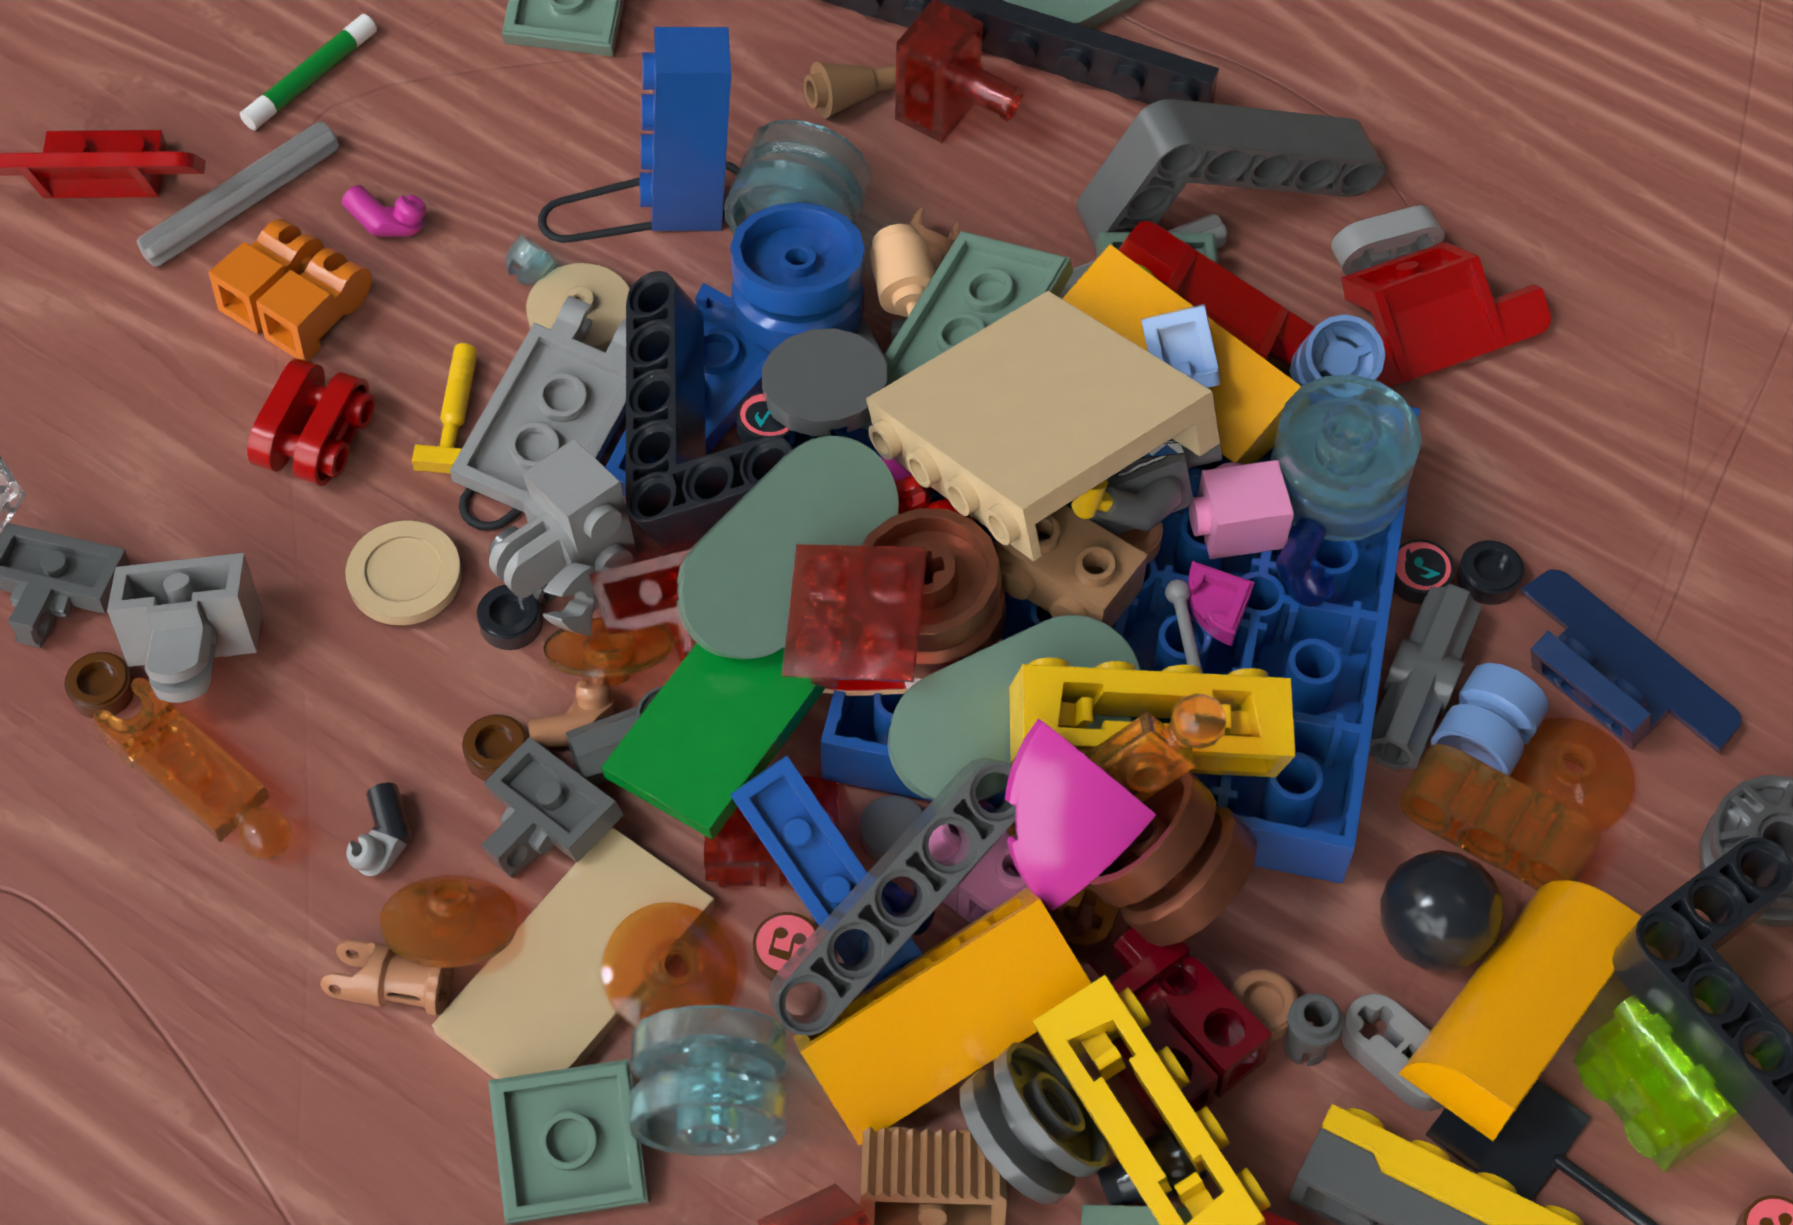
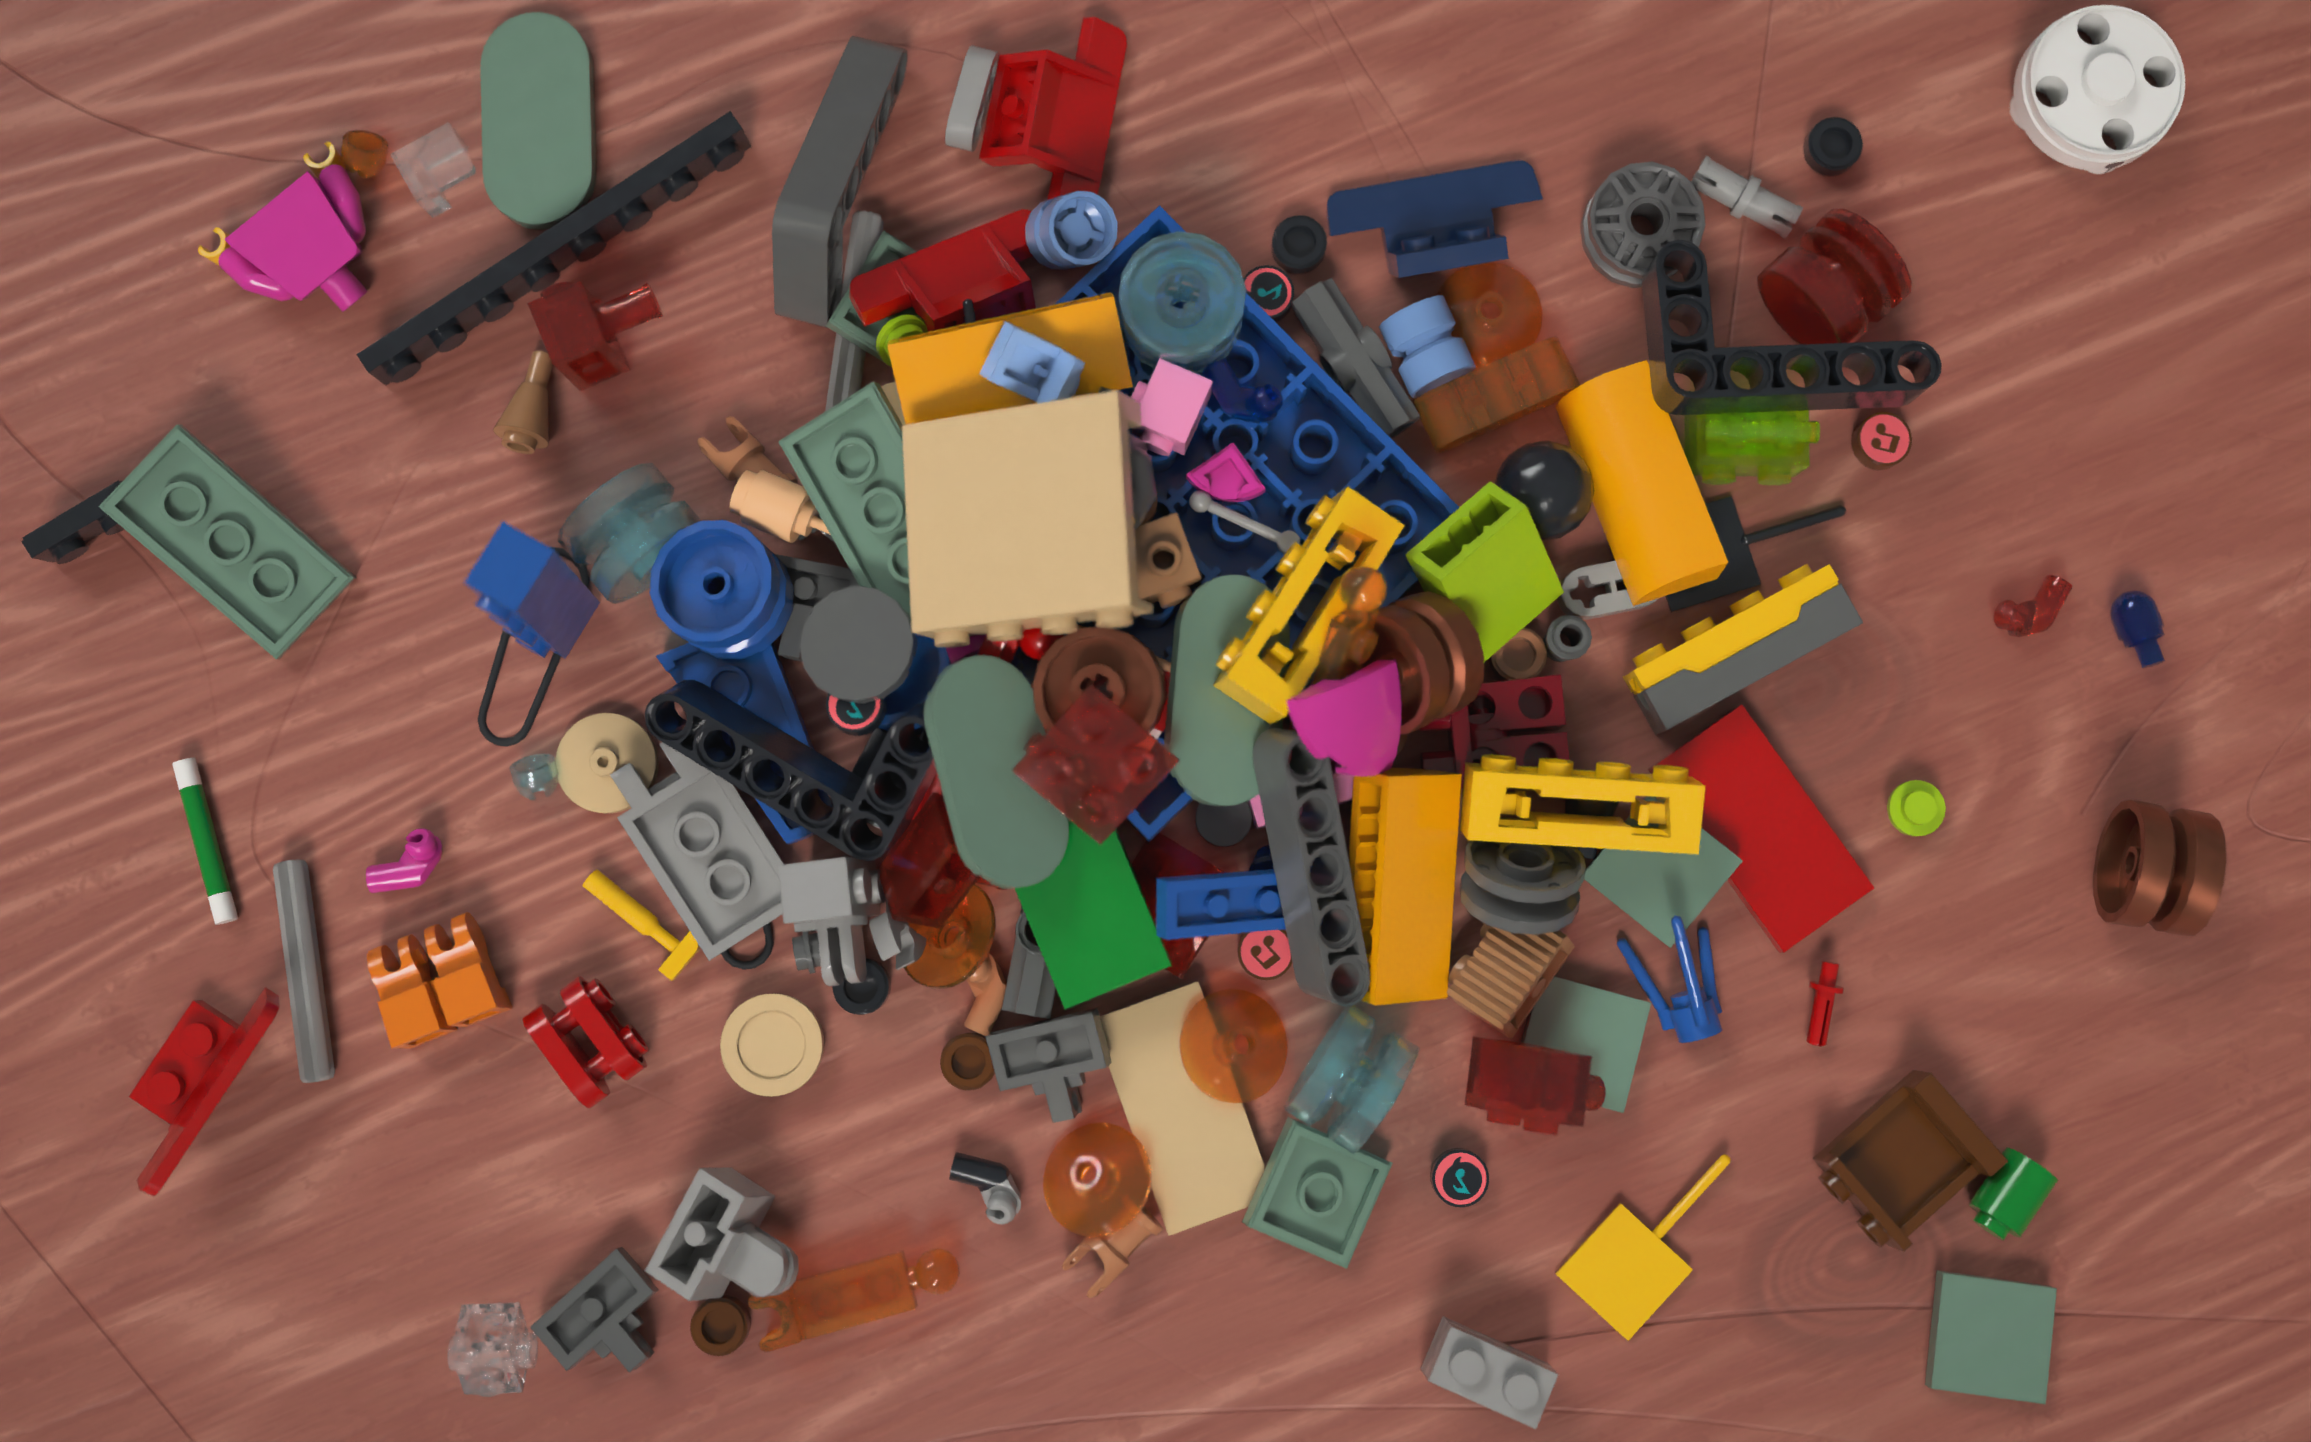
camera: 55 degrees left, 25 degrees up
none -> lime brick [1405,481,1564,662]

